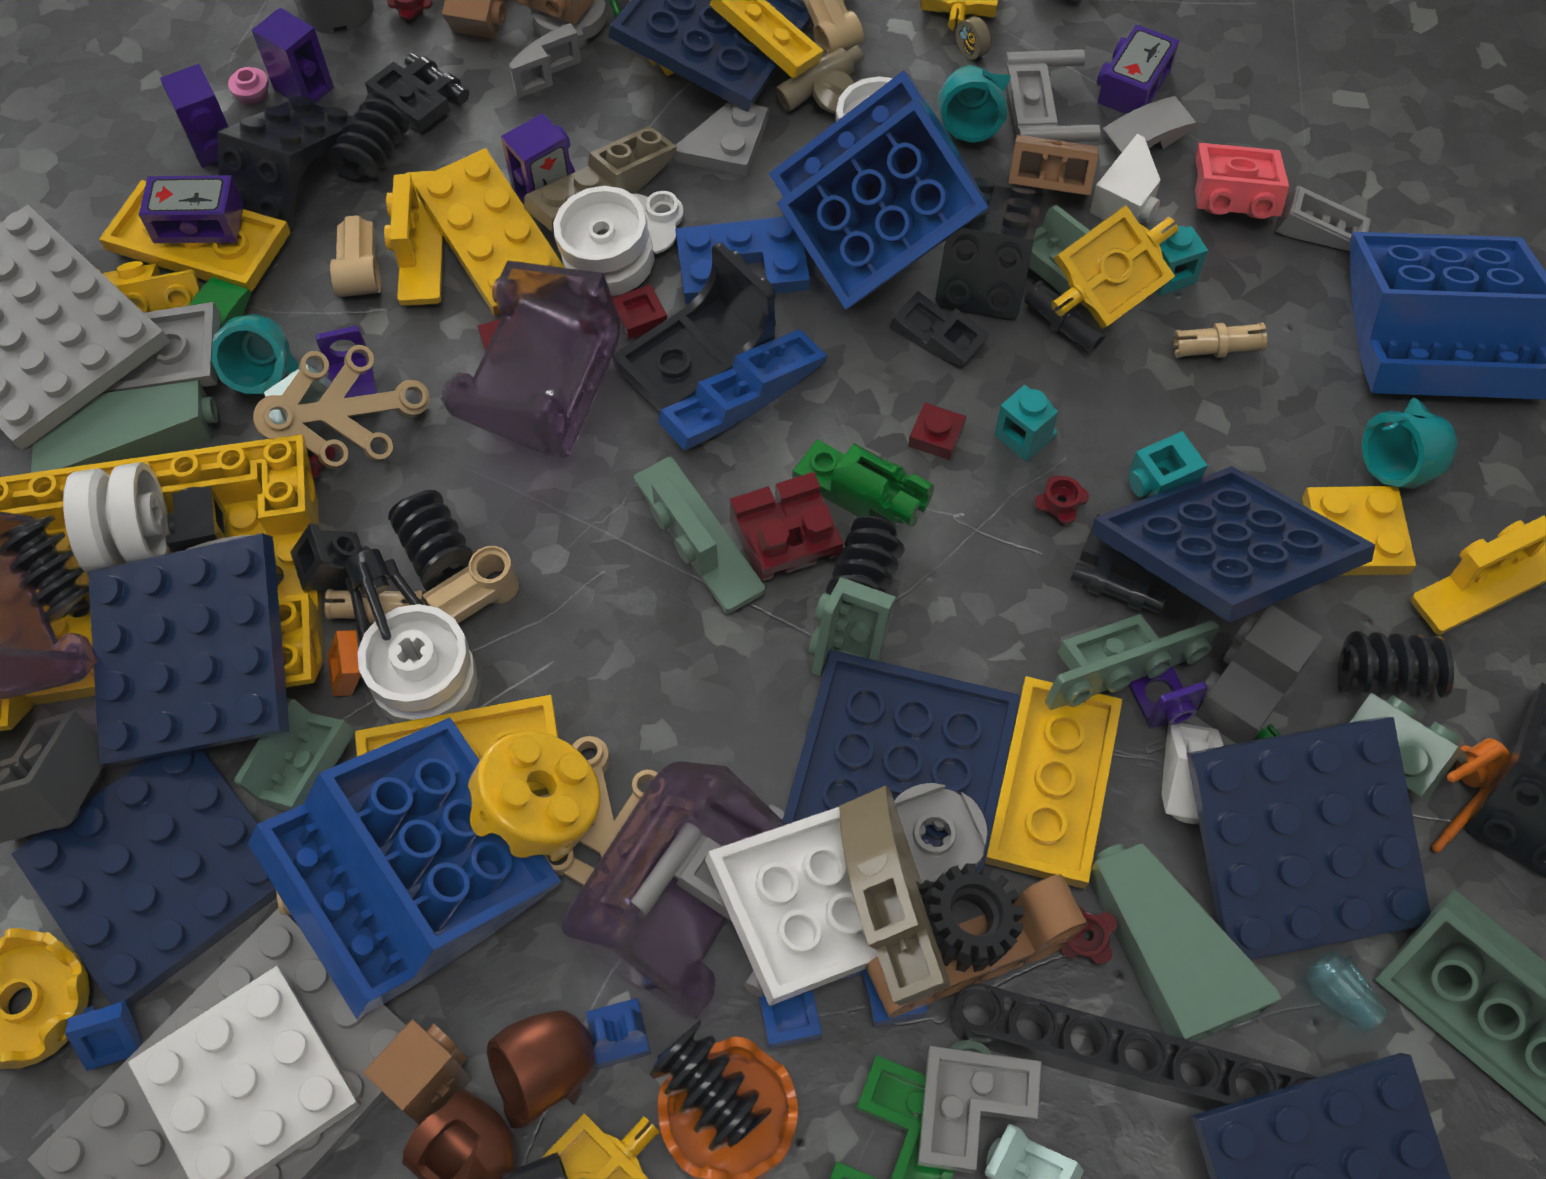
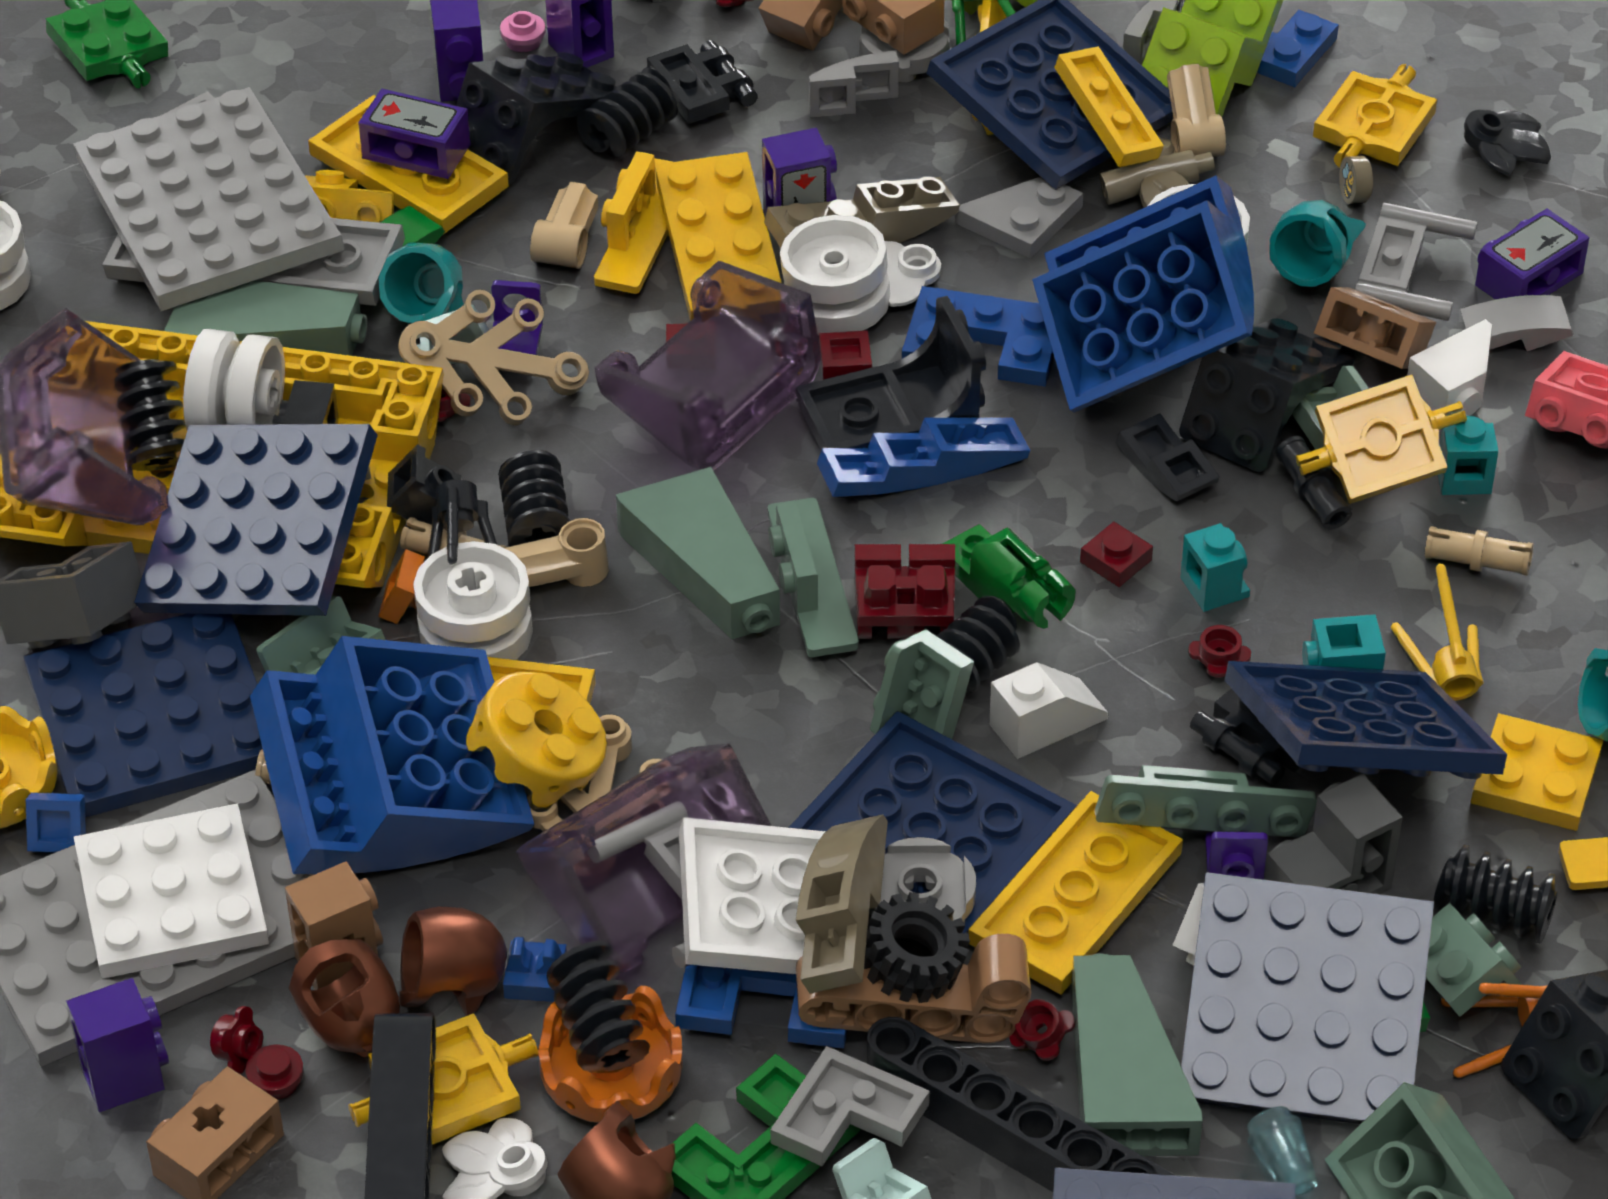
camera: 20 degrees right, 15 degrees down
none -> sand green slope [616,467,780,640]
none -> white slope [989,662,1108,759]
none -> yellow plant [1391,564,1484,701]

